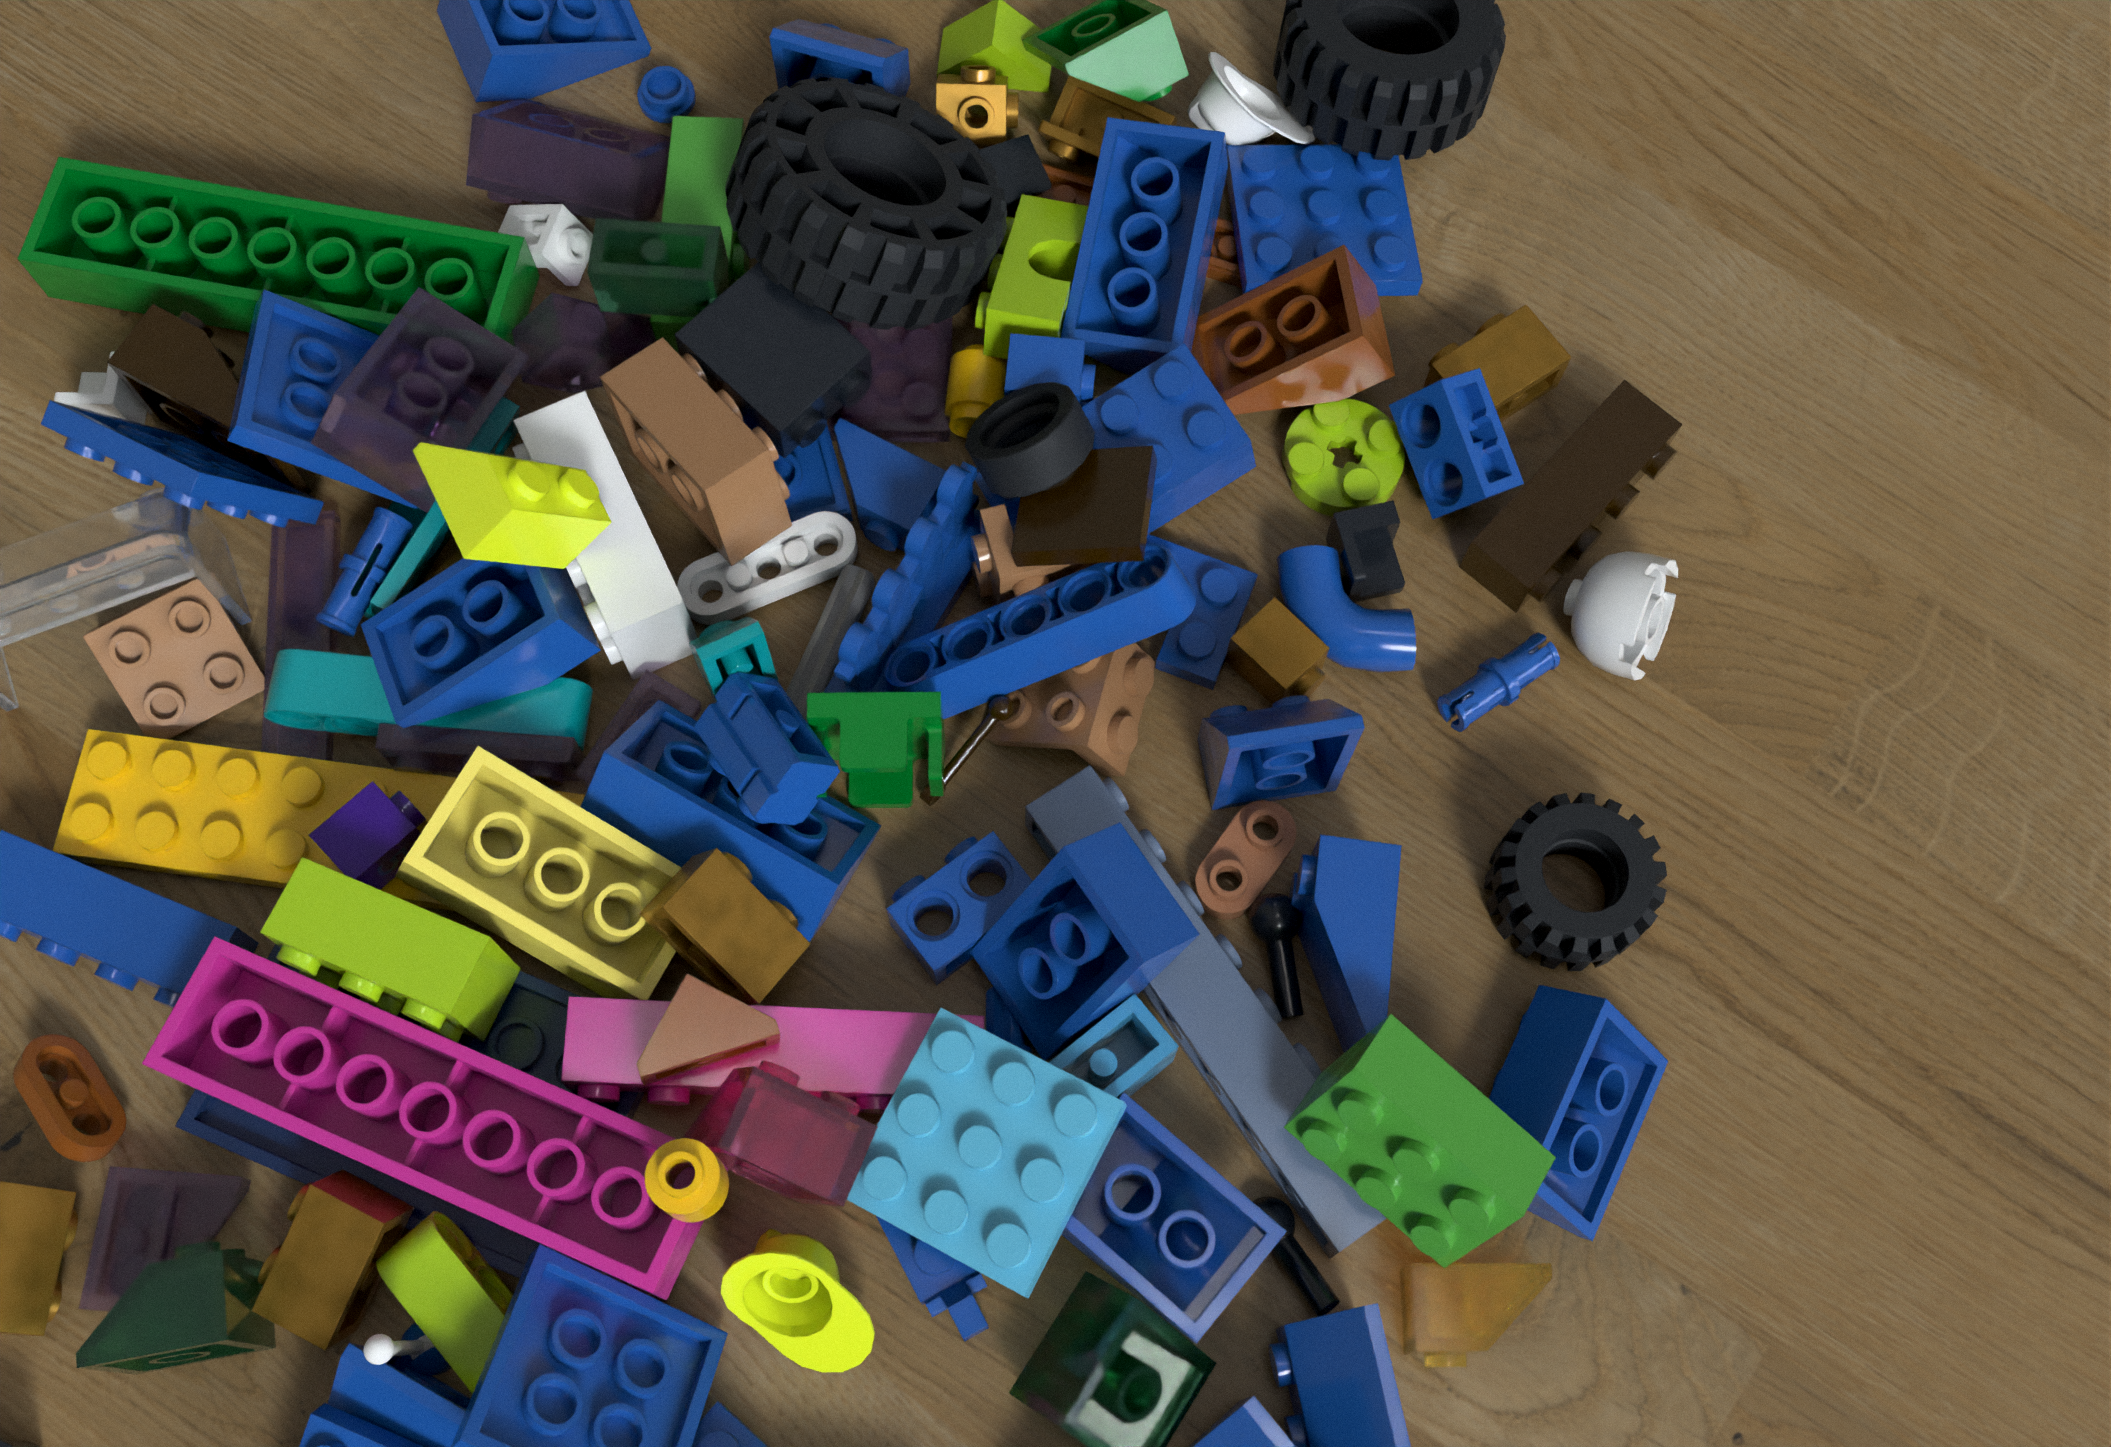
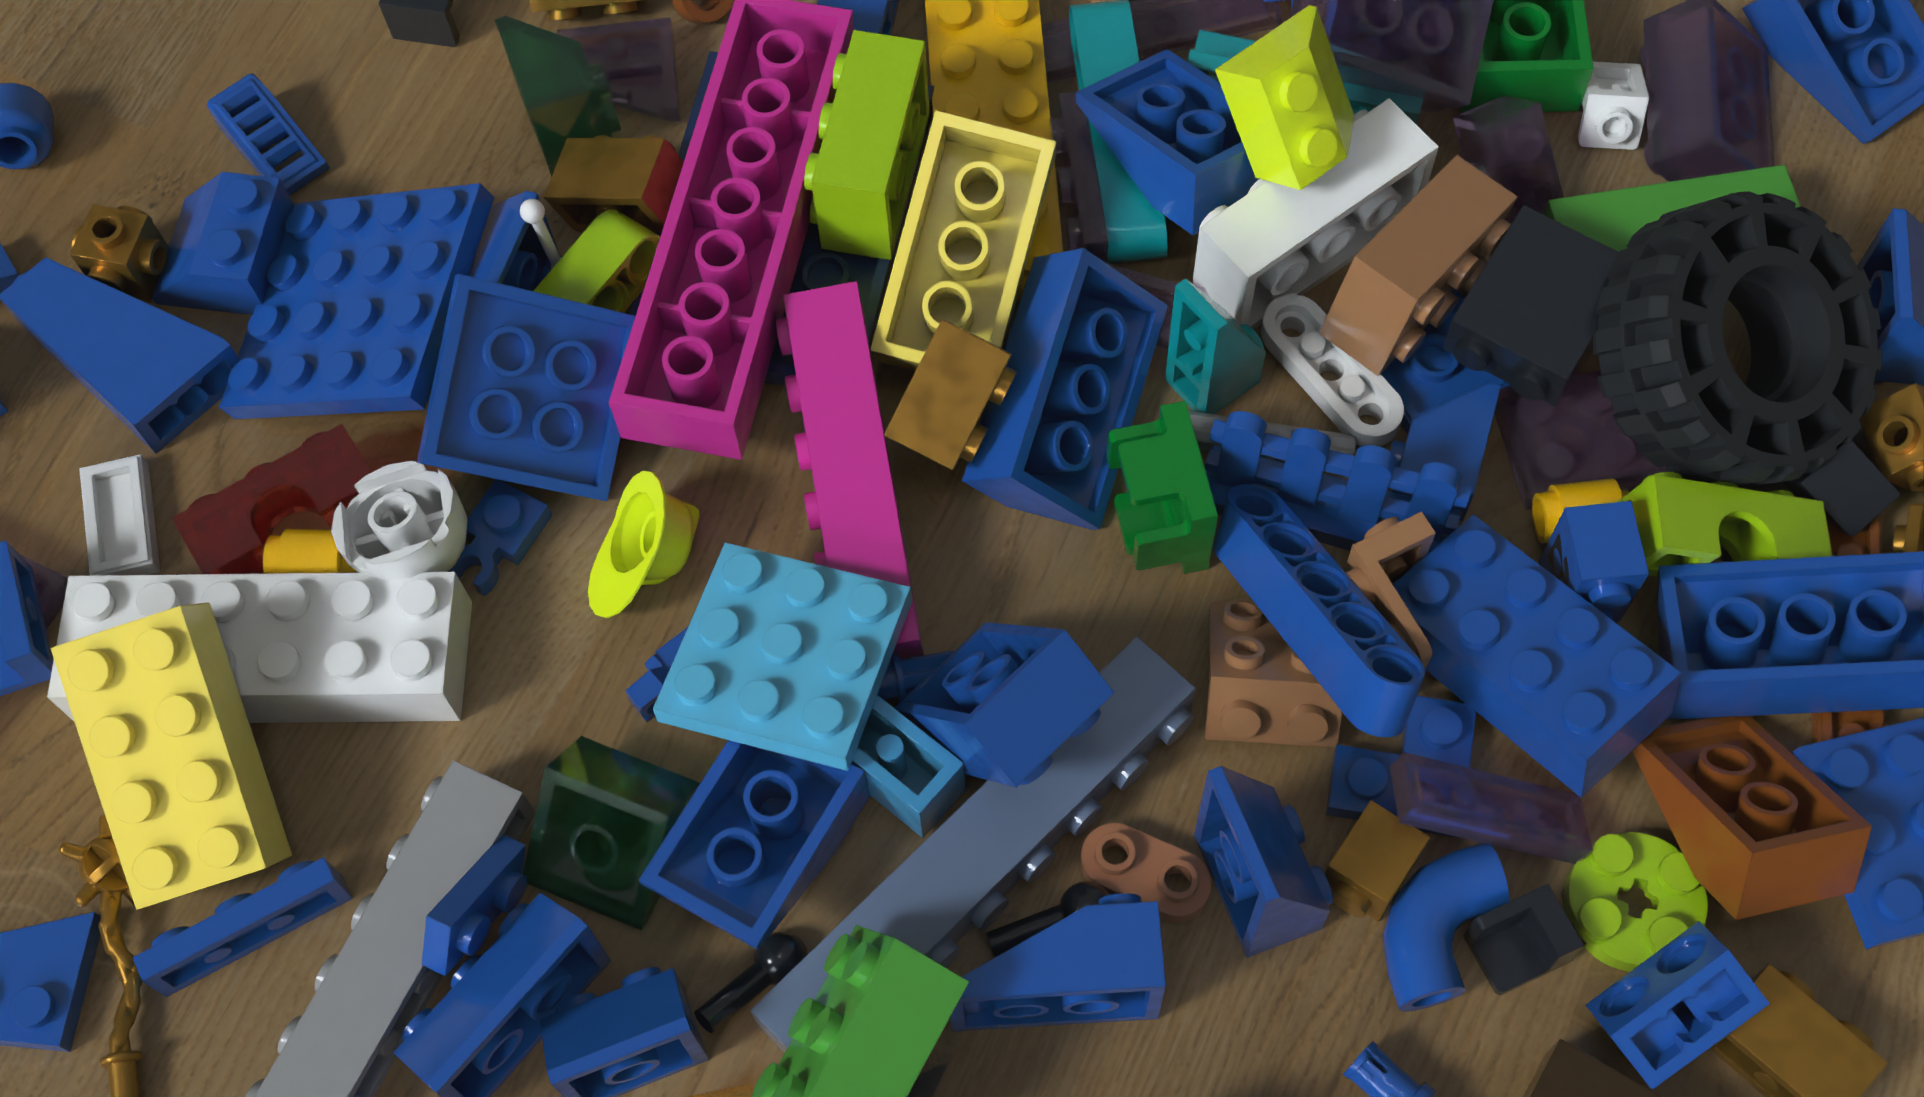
camera: 85 degrees right, 5 degrees down
dark purple brick [309,781,426,890] -> none
blue pin [316,507,413,637] -> none
clear green brick [587,218,730,317] -> none
slope [636,974,780,1085] -> none
blue plate [637,66,696,123] -> none
yellow brick [645,1138,729,1223] -> none
clear pink slope [683,1060,878,1207] -> none
blue brick [694,672,840,825] -> none
blue brick [886,831,1032,986] -> none
dark brown hinge [920,696,1014,806] -> none
black tyre [965,382,1095,498] -> none
dark brown tile [1011,445,1157,567] -> none
none -> clear purple plate [1390,752,1593,864]

